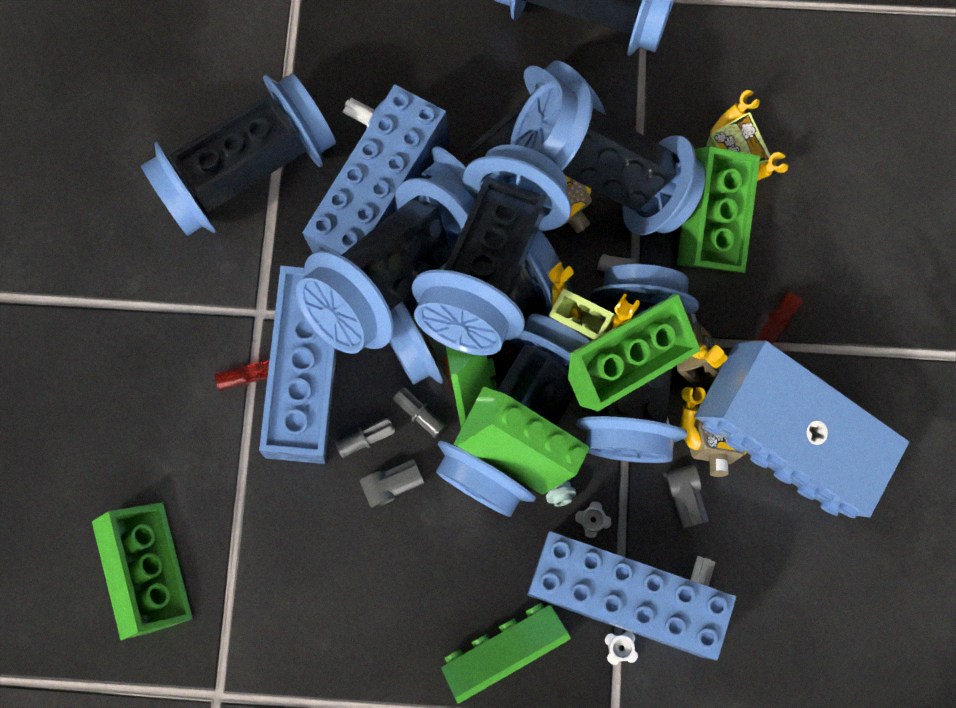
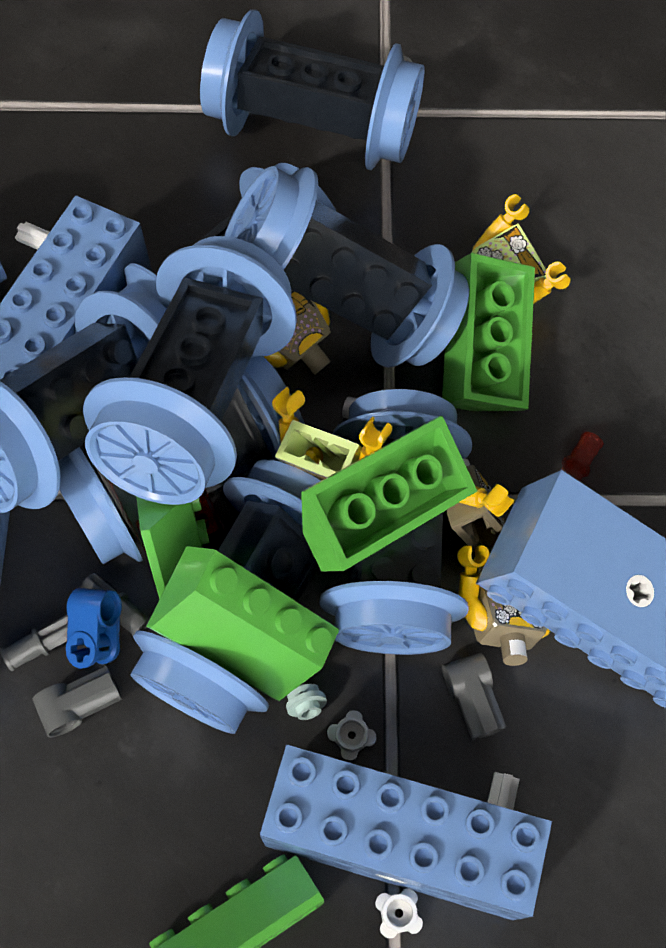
camera: 10 degrees left, 10 degrees down
none -> blue piece [66,588,122,669]

